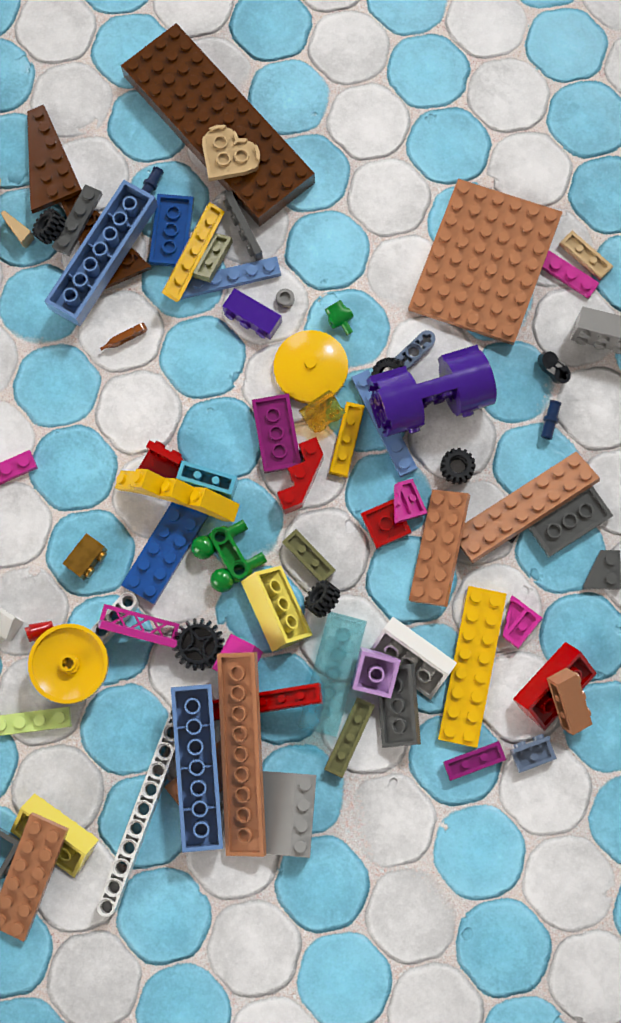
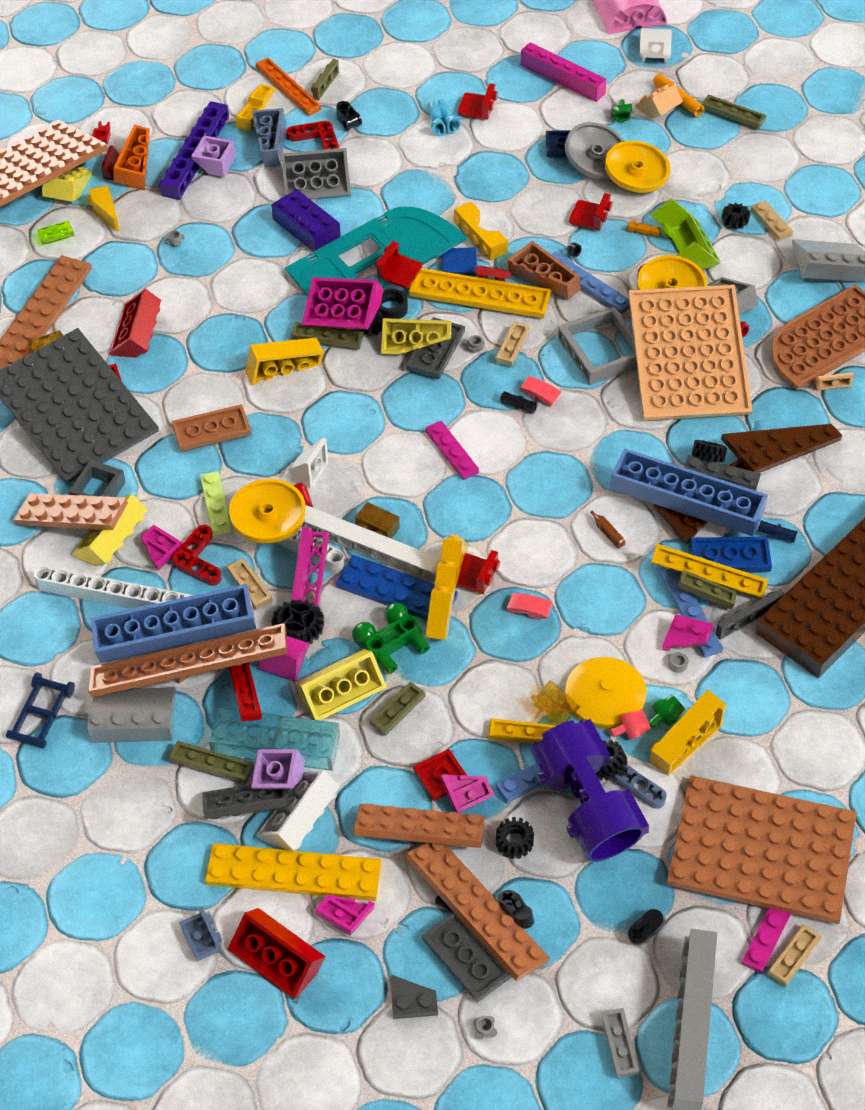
camera: 80 degrees right, 25 degrees down
tan slope [1,211,34,248] -> none
medium azure brick [176,461,238,500] -> none
tan plate [202,125,260,181] -> none
dark purple brick [222,288,282,340] -> none
magenta plate [252,393,301,474] -> none
red brick [277,437,324,514] -> none
black tyre [304,580,340,618] -> none
magenta plate [443,741,506,781] -> none
dark blue pin [541,400,562,440] -> none
nougat brick [547,668,592,735] -> none
none -> dark blue piece [6,672,75,748]
none -> dark pink wing [141,524,182,570]
none -> red beam [173,525,222,586]
none -> tan plate [227,558,273,610]
none -> white beam [300,505,441,582]
none -> black piece [498,890,535,929]
none -> coral slope [507,593,553,619]
none -> coral piece [611,710,651,740]
none -> yellow wedge [650,689,726,776]
none -> dark pink wing [662,614,713,651]

